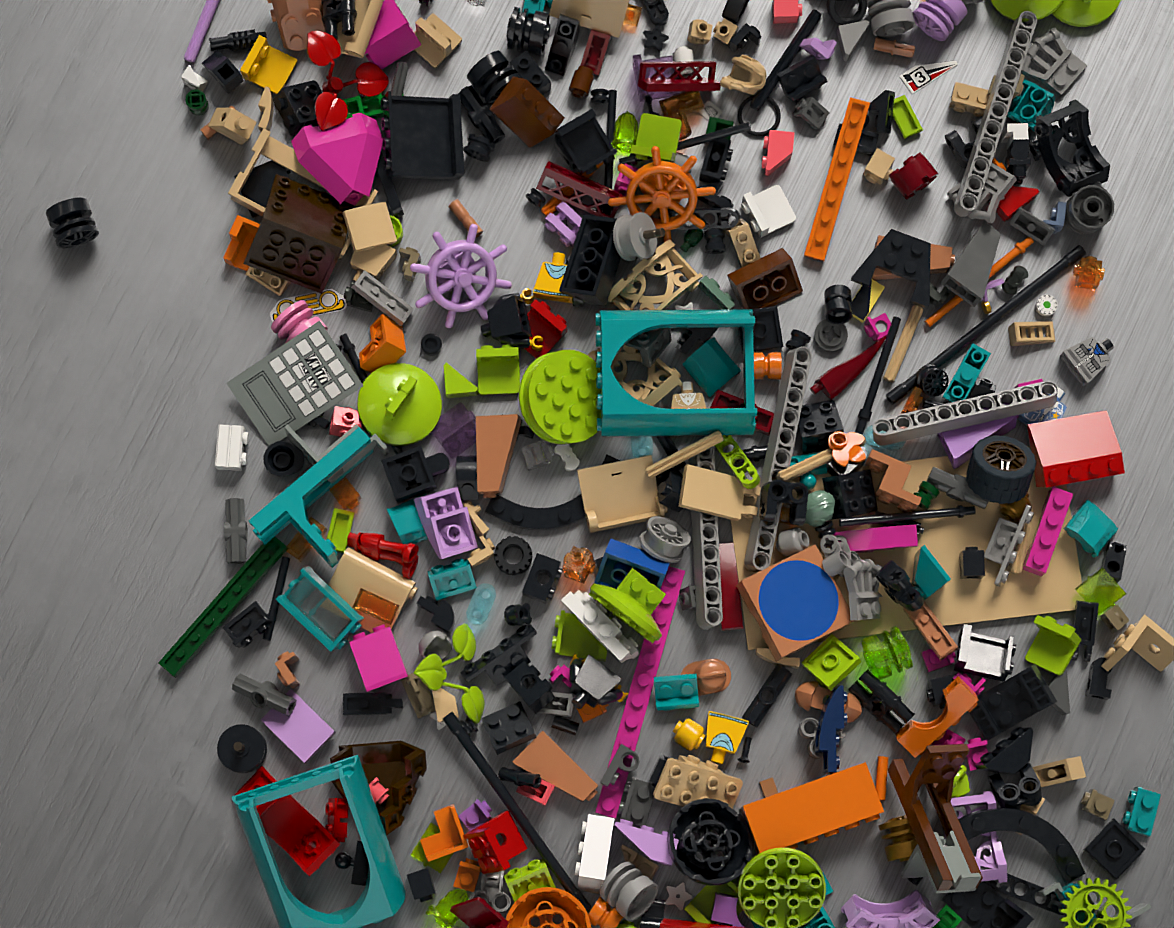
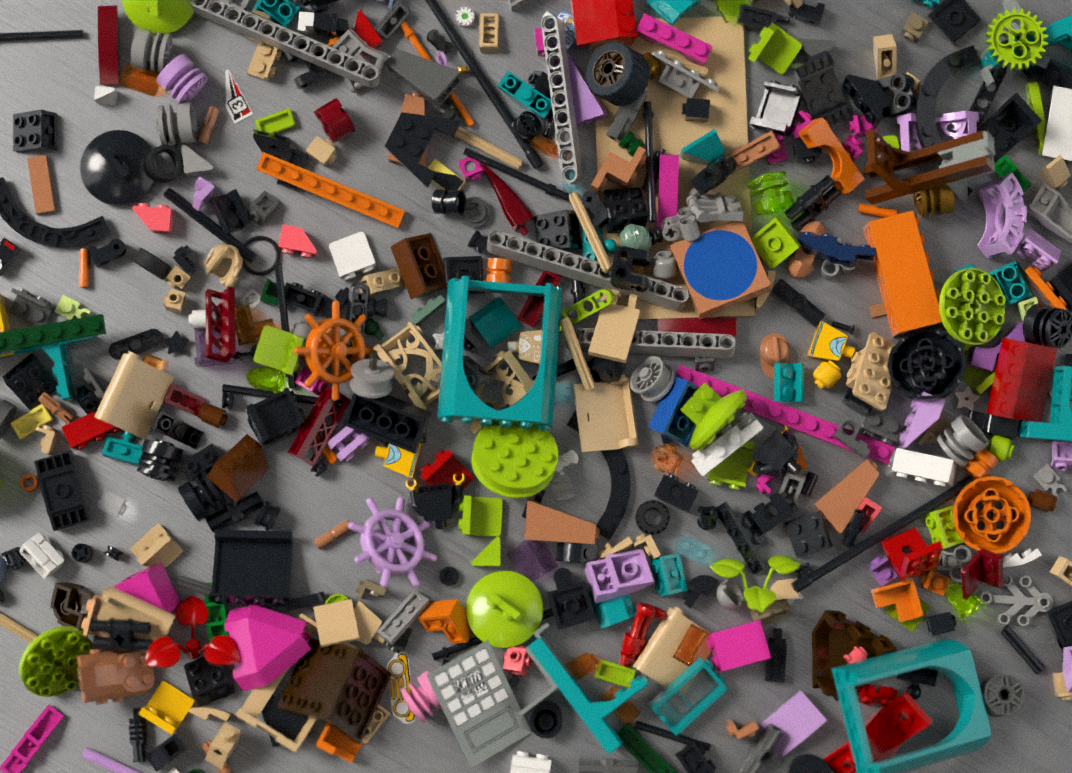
camera: 85 degrees left, 5 degrees up
plate [828,431,866,467] -> none

